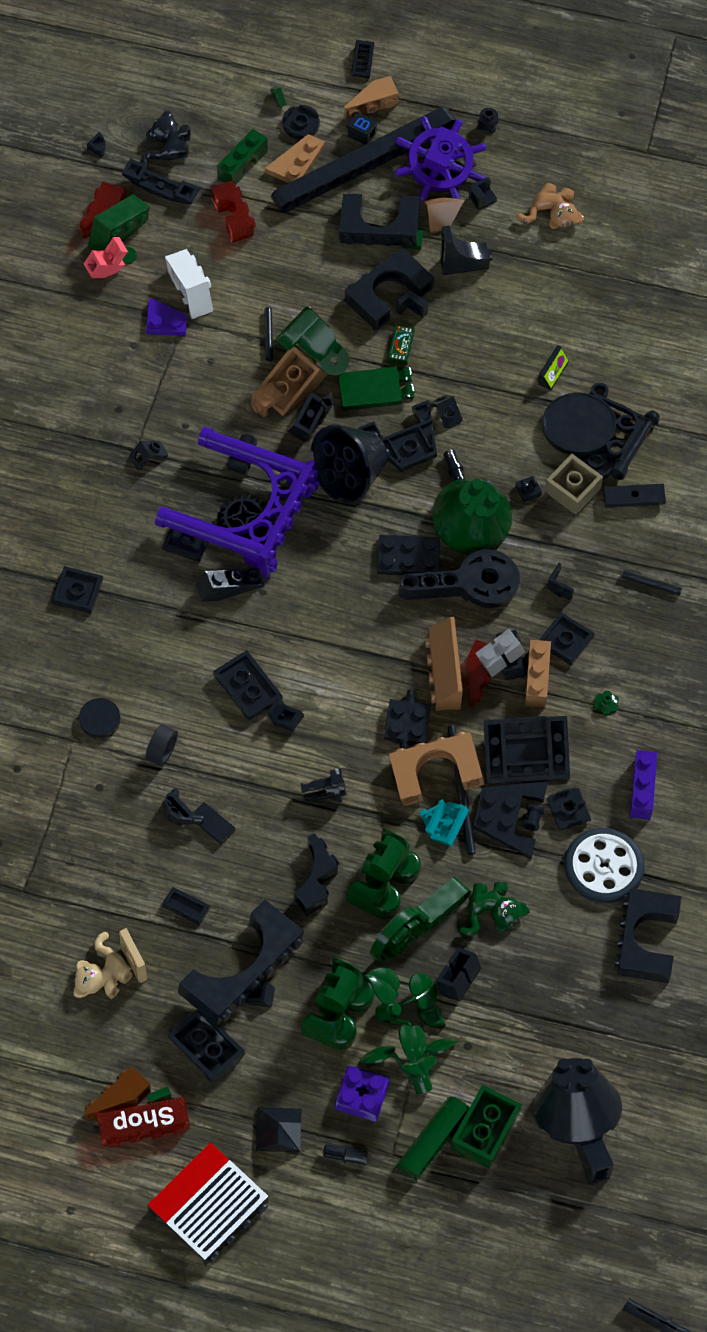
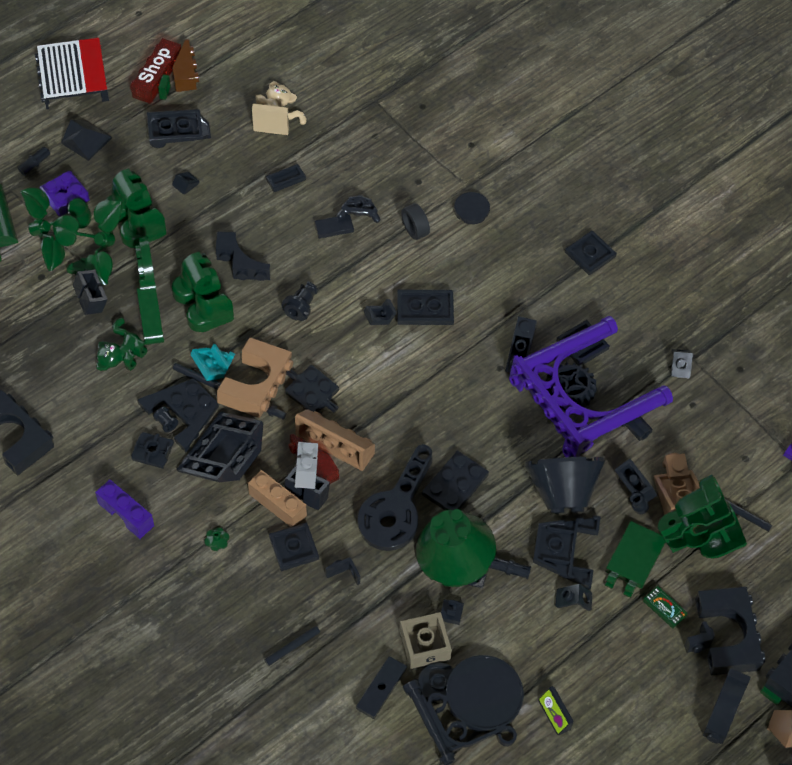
camera: 125 degrees right, 5 degrees down
black arch [178,900,304,1025] -> none
wedge [564,828,645,902] -> none

